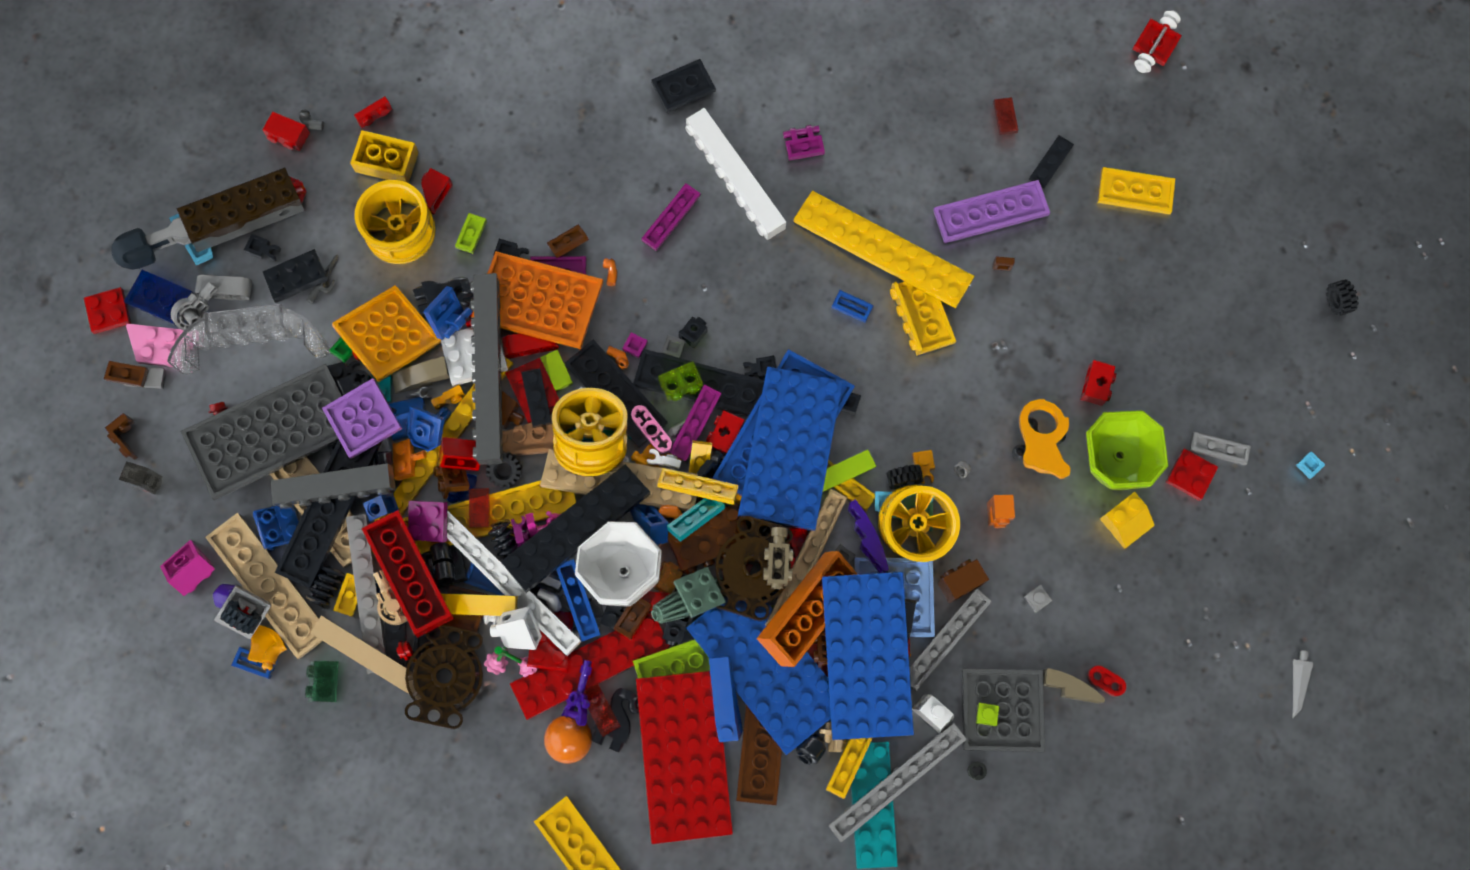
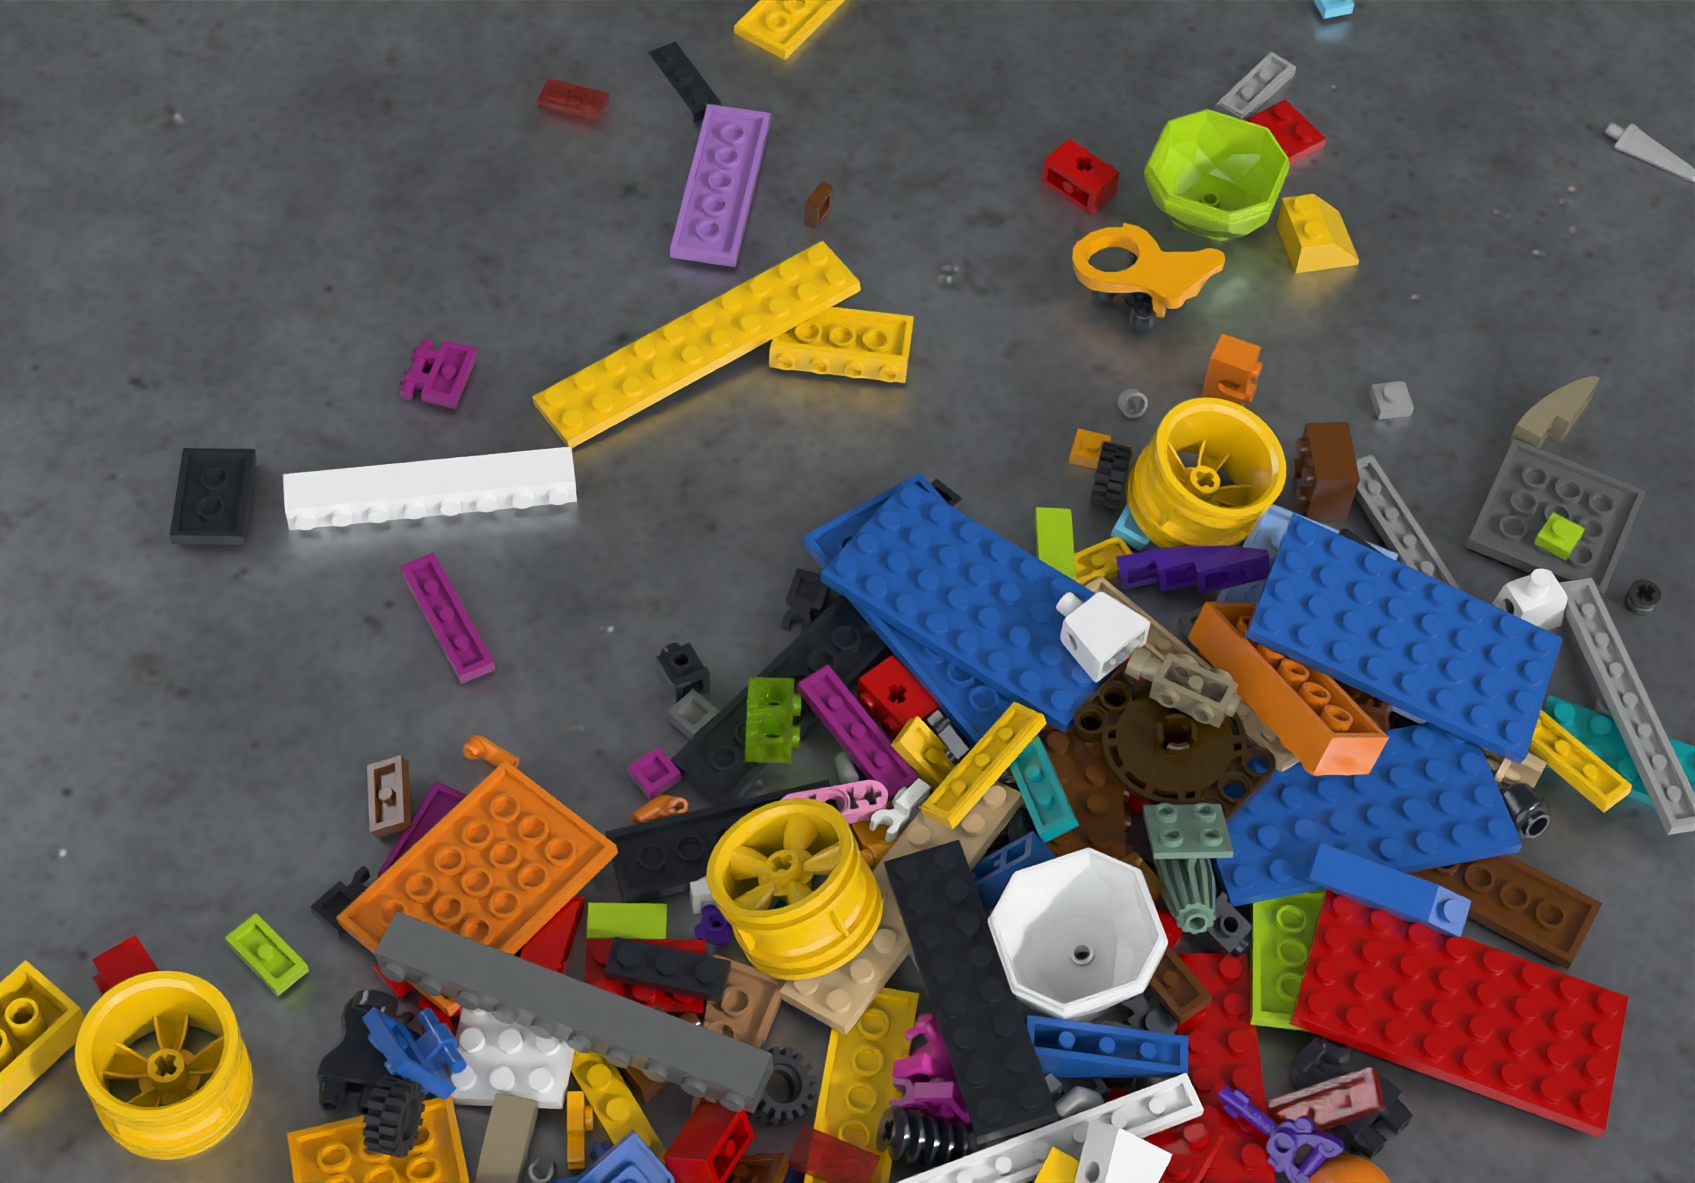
camera: 65 degrees left, 20 degrees down
orange arm [658,505,682,519] -> none
blue tile [831,290,874,323] -> none
red plate [1087,666,1126,697] -> none
none -> black tyre [363,1076,425,1158]
none -> white torso [1056,592,1151,683]

